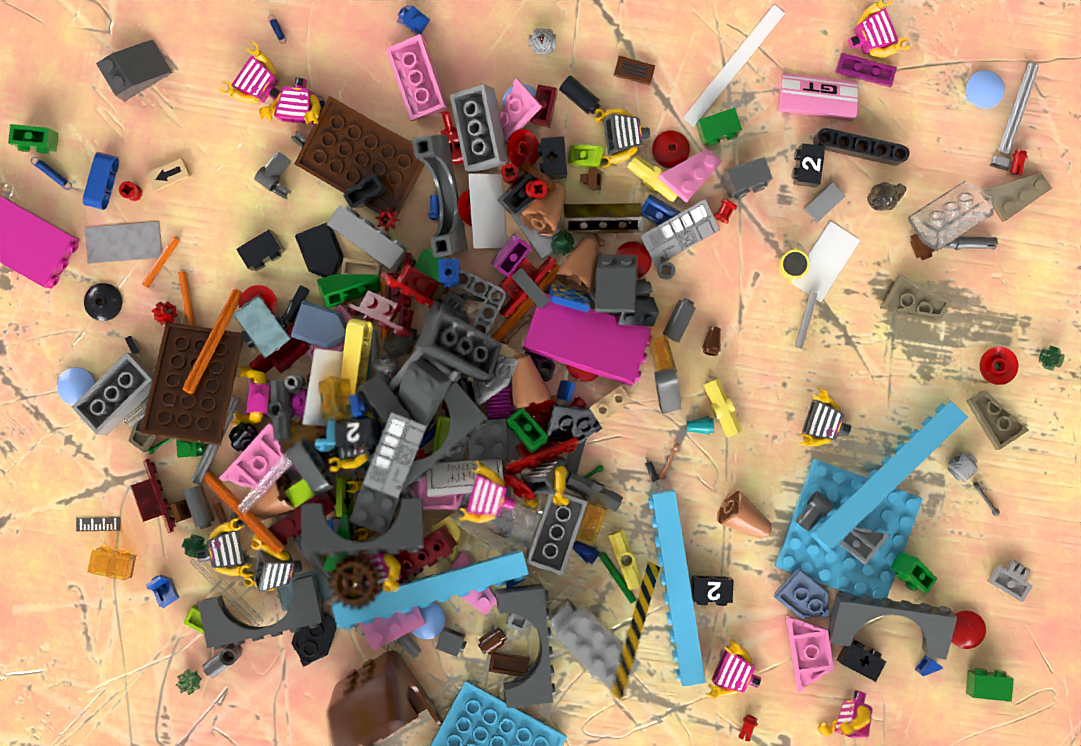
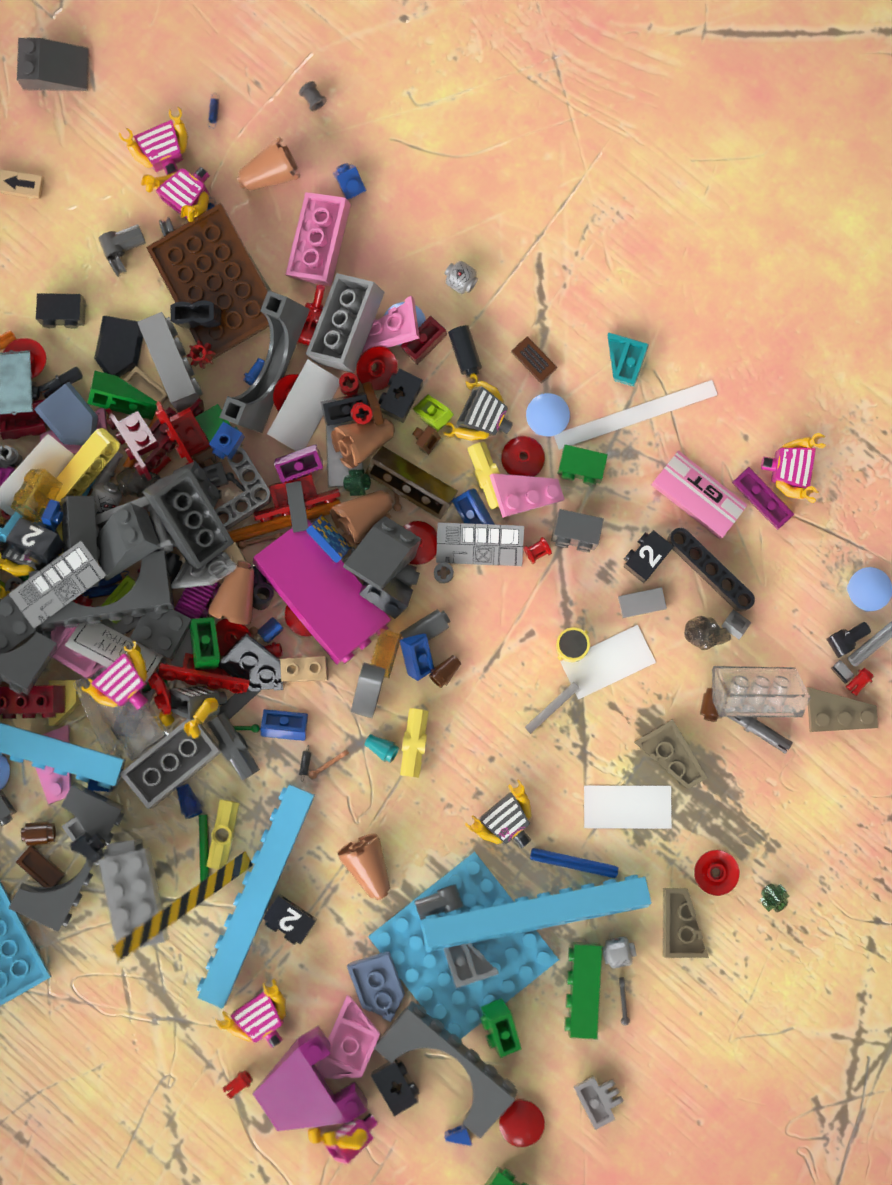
camera: 25 degrees right, 5 degrees down
clear yellow brick [575,501,607,547] -> none
none -> black piece [70,832,106,868]
none -> nougat cone [237,137,300,191]
none -> magenta wedge [253,1025,367,1131]
none -> blue slope [260,709,308,741]
none -> blue slope [400,633,434,681]
none -> light blue dish [526,393,570,436]
none -> blue axle [530,848,619,878]
none -> green brick [564,942,602,1039]
none -> white sticker [584,786,672,829]
none -> teal wing [607,332,649,387]
none -> light grey plate [721,609,751,639]
none -> black axle [826,622,871,658]

